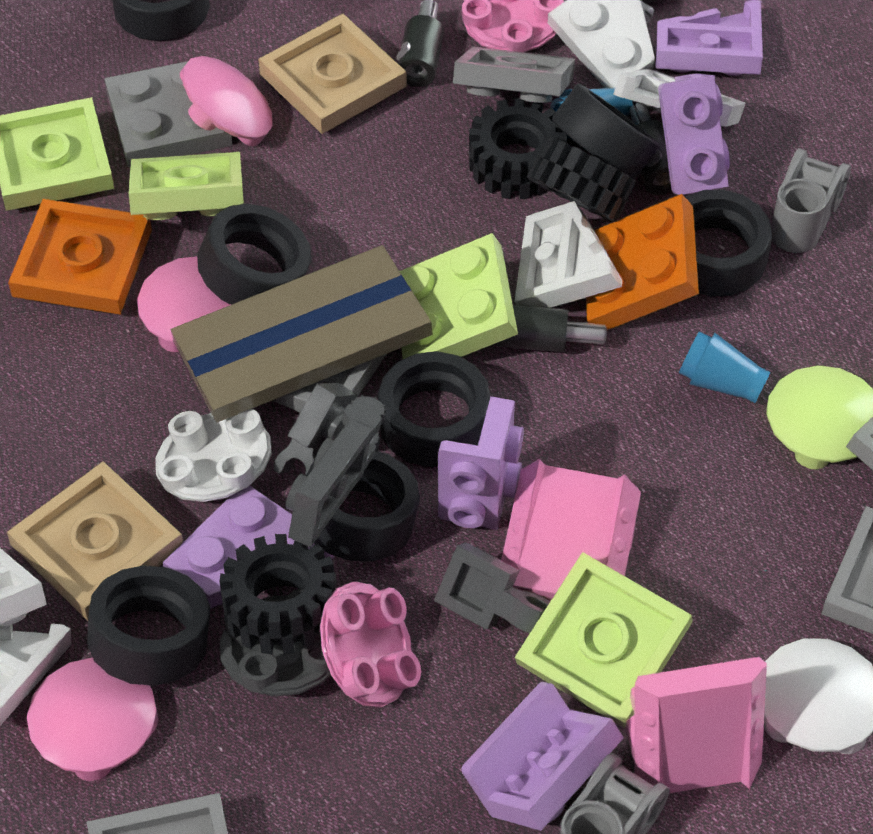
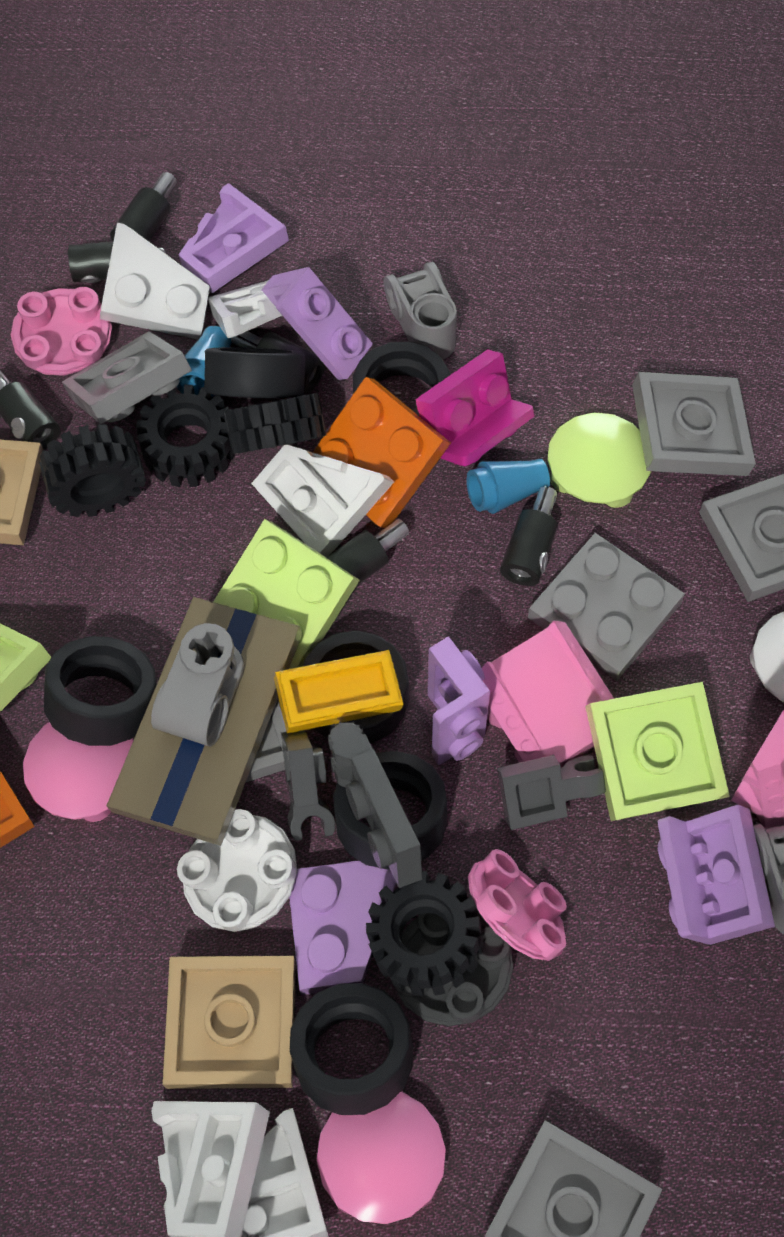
camera: 45 degrees left, 10 degrees up
none -> black tyre [39,424,146,517]
none -> light grey piece [151,623,245,747]
none -> yellow tile [274,650,404,734]
none -> dark pink bracket [415,349,534,466]
none -> pearl dark grey piece [500,486,558,586]
none -> light grey plate [528,533,685,681]

